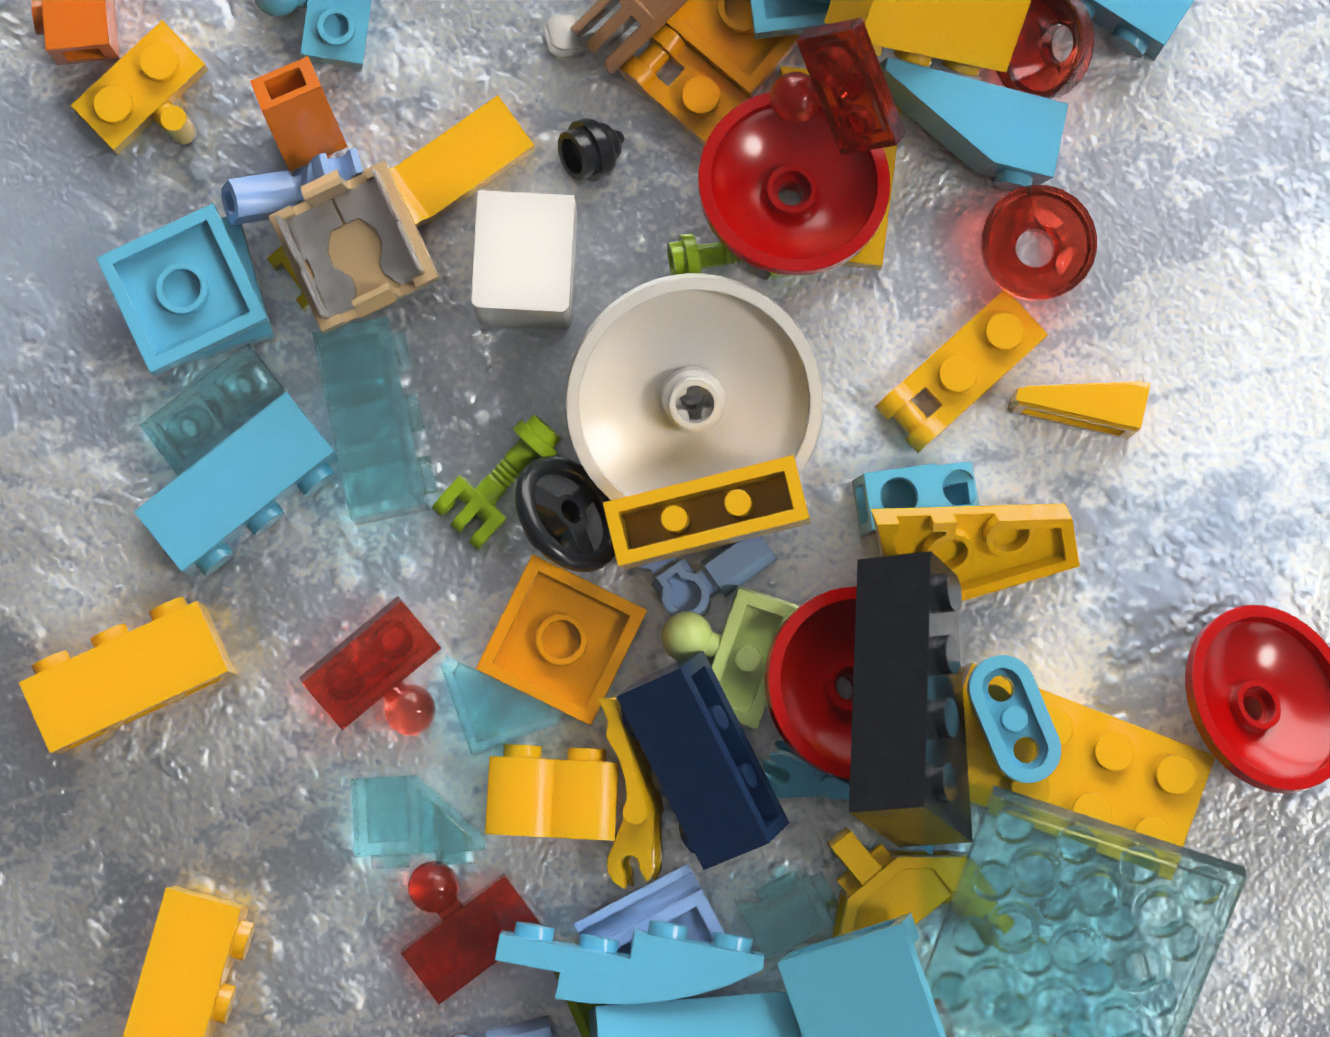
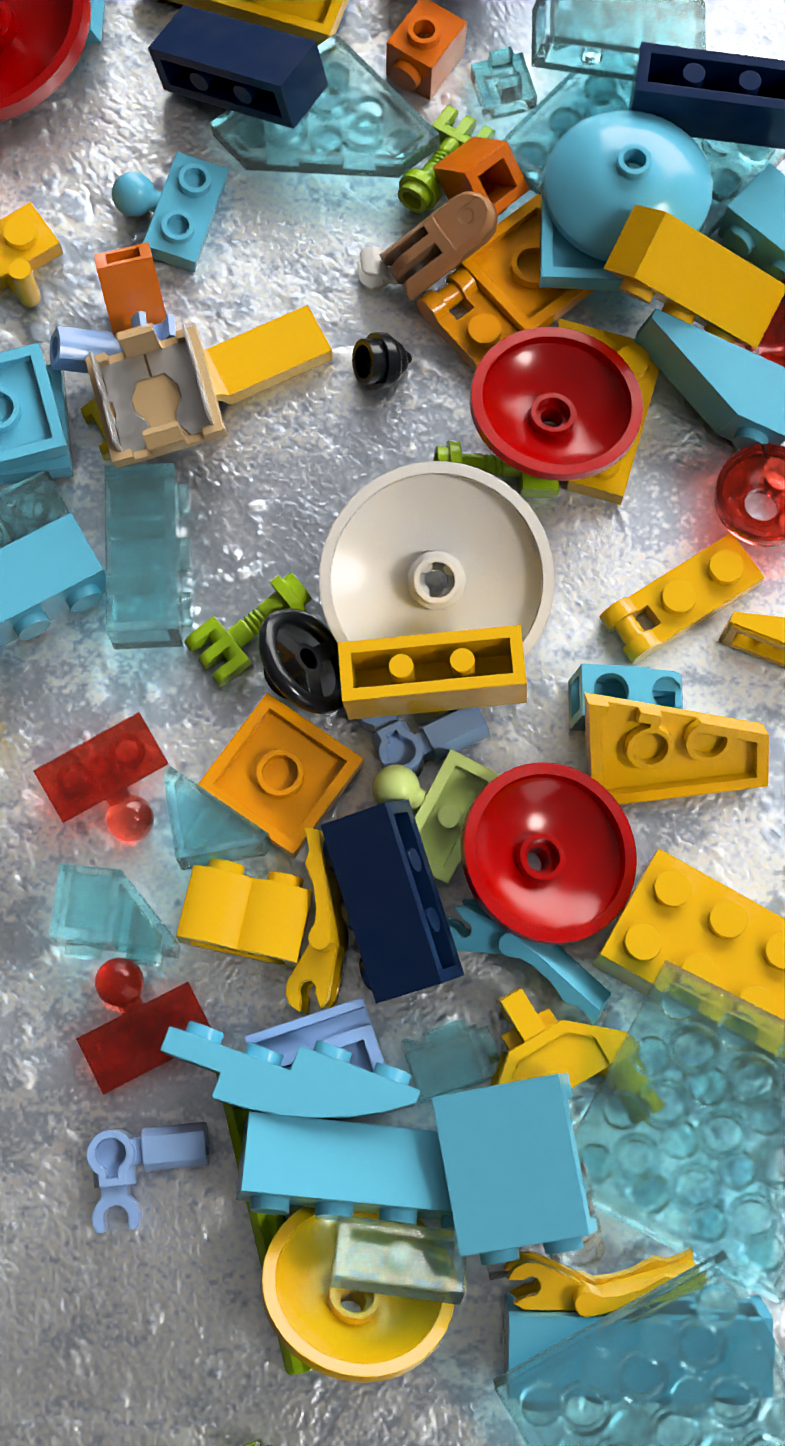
camera: 10 degrees right, 10 degrees down
white piece [471,190,577,330] -> none
clear red plate [770,17,906,155] -> none
black wedge [849,551,973,847] -> none
medium azure plate [967,655,1061,783] -> none

